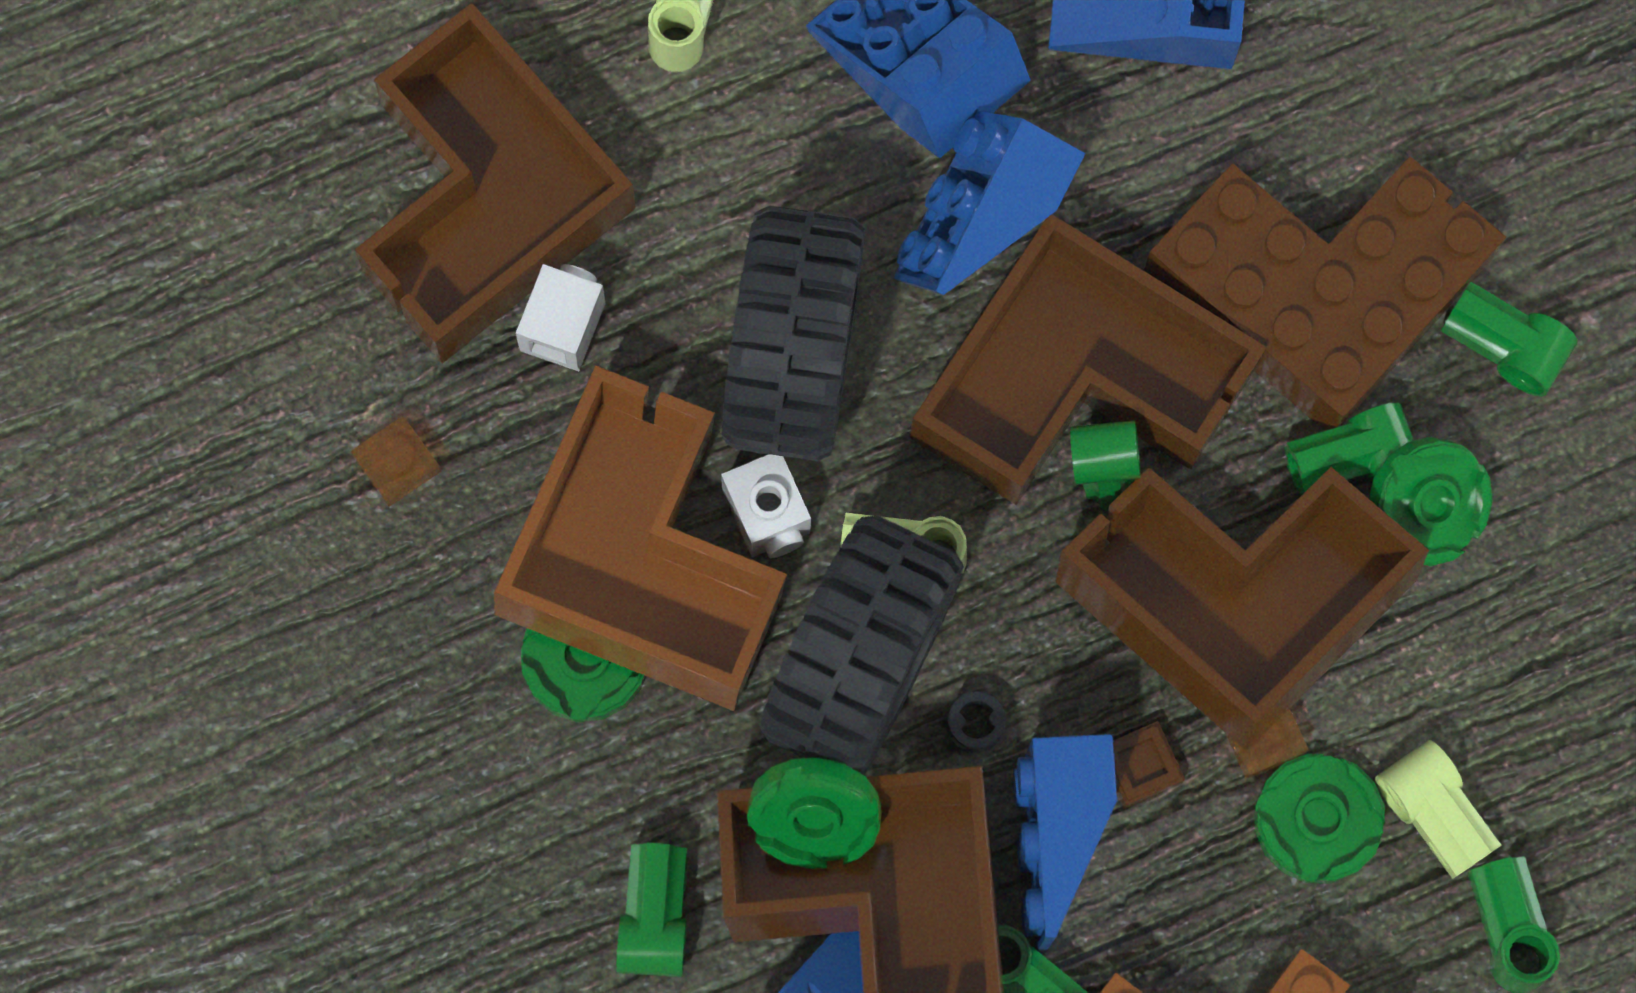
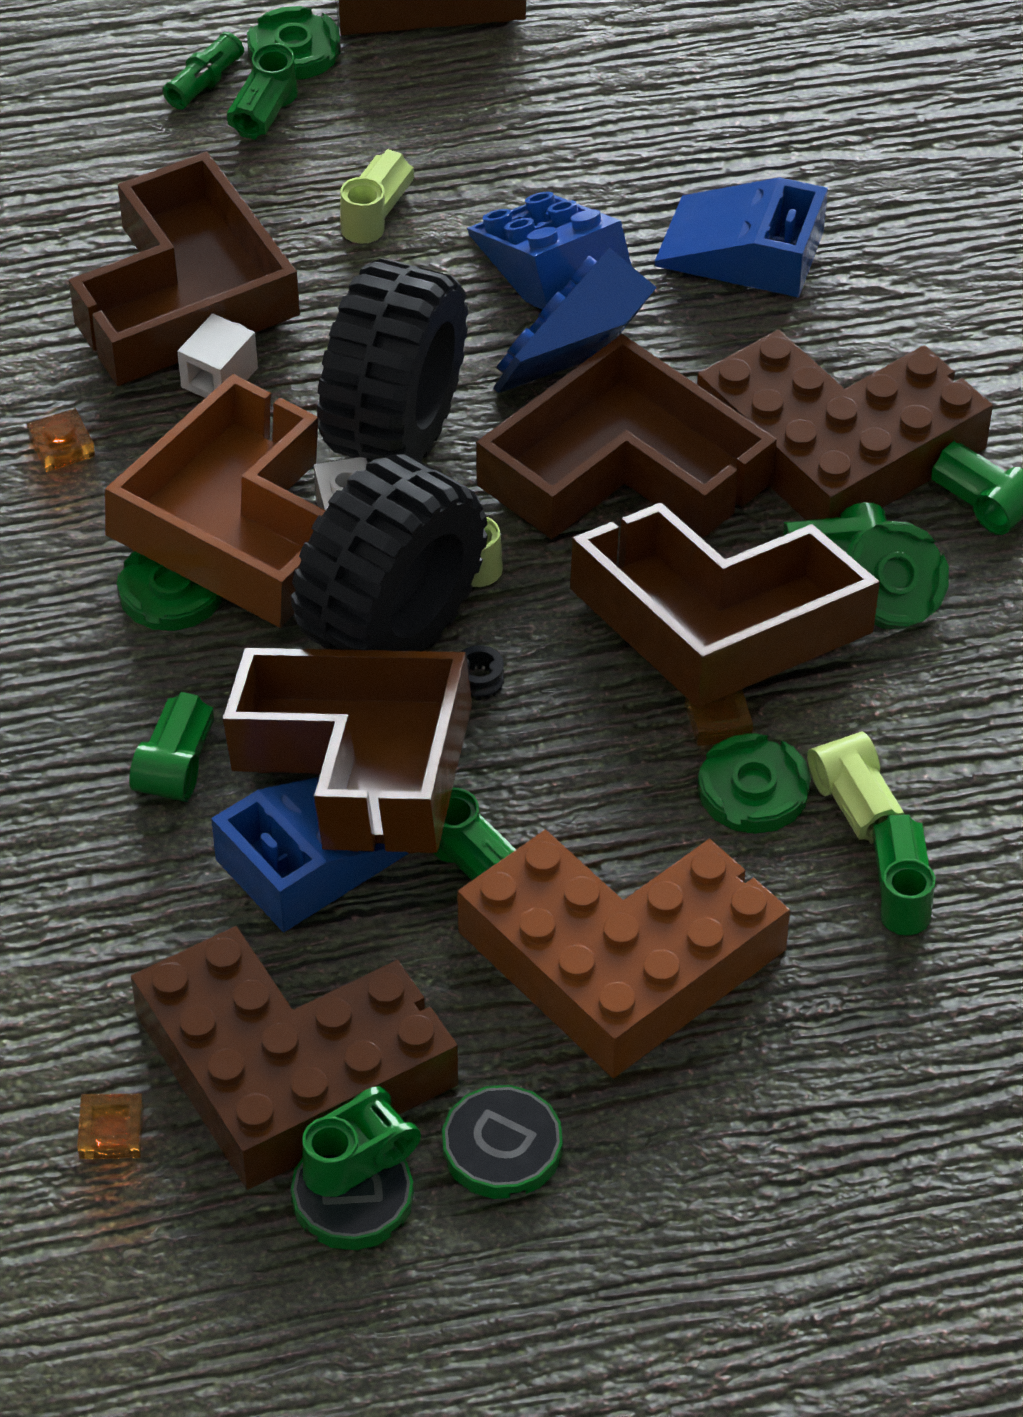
camera: 15 degrees right, 25 degrees down
green tile [747,758,881,869] -> none
blue slope [1013,735,1117,954] -> none
green piece [1070,421,1141,511] -> none
reddish brown tile [1113,721,1185,809] -> none

